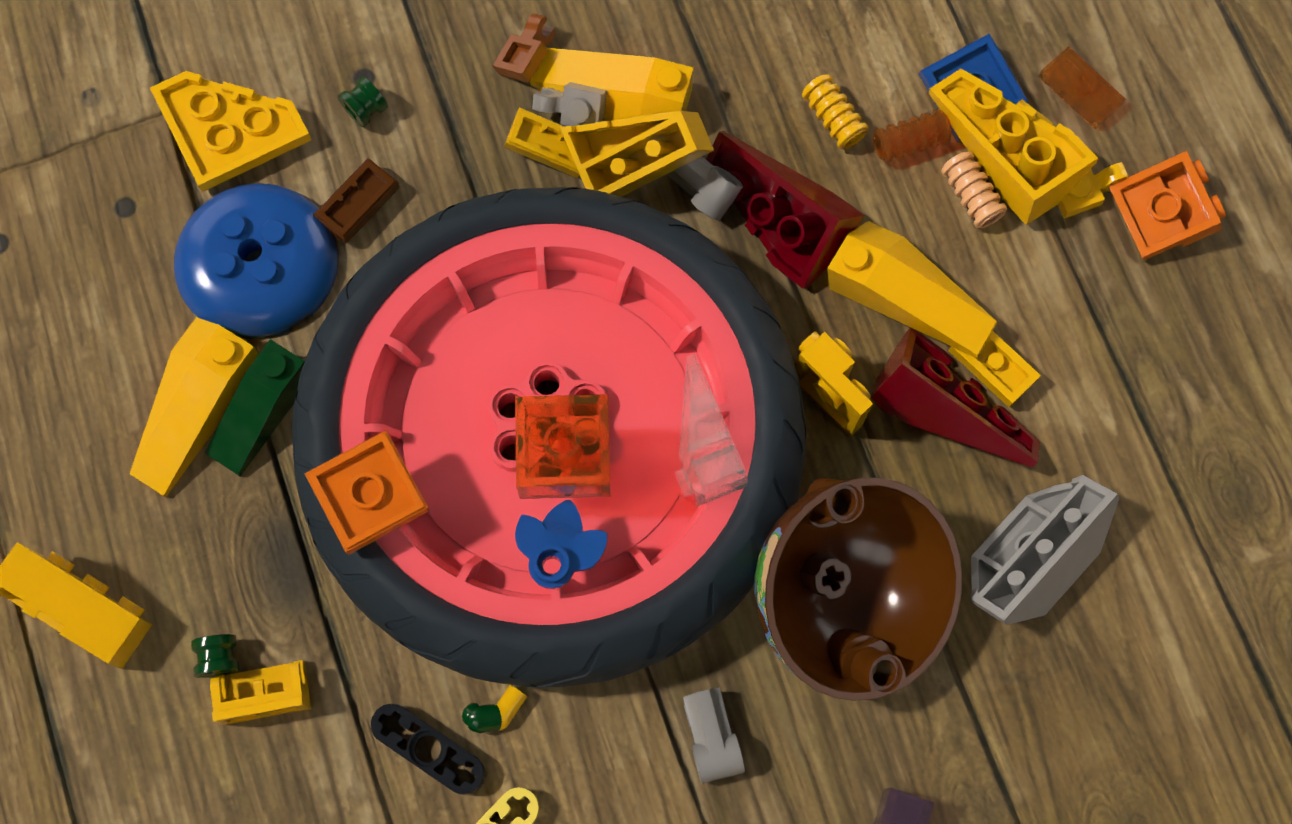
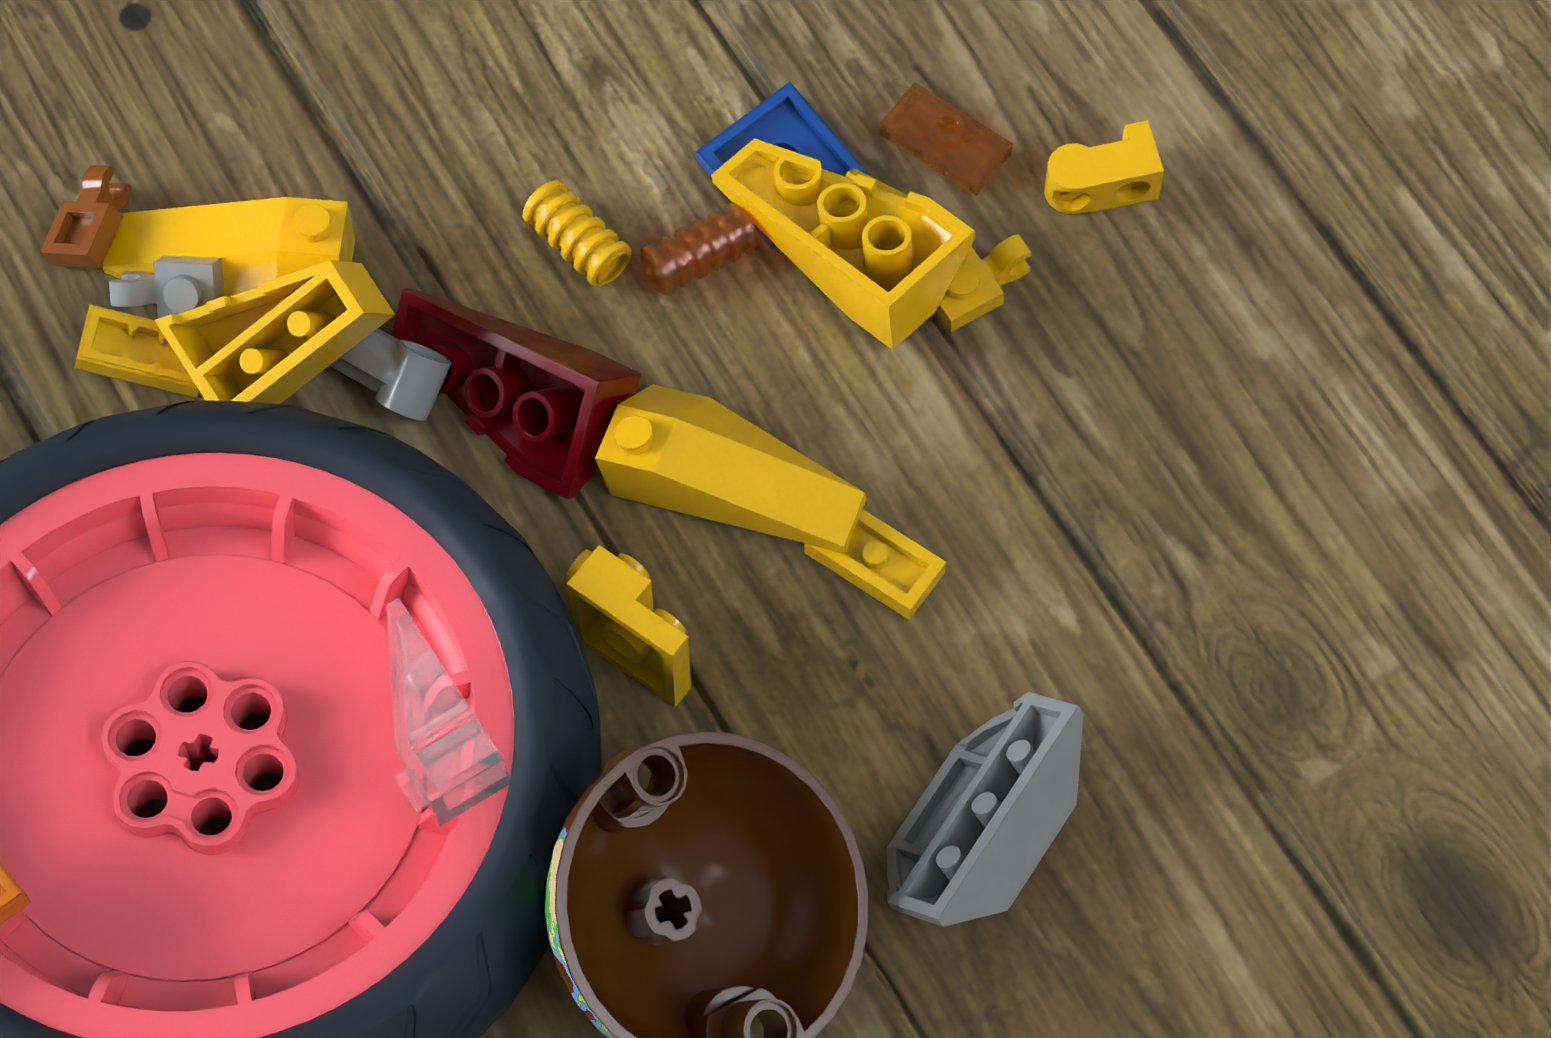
camera: 10 degrees left, 10 degrees down
clear orange brick [515,394,611,499] -> none
blue plate [515,500,607,589] -> none
dark red wedge [871,327,1040,468] -> none
light nougat piece [941,152,1008,228] -> none
orange plate [1109,151,1226,261] -> none
none -> yellow leg [1044,120,1164,214]

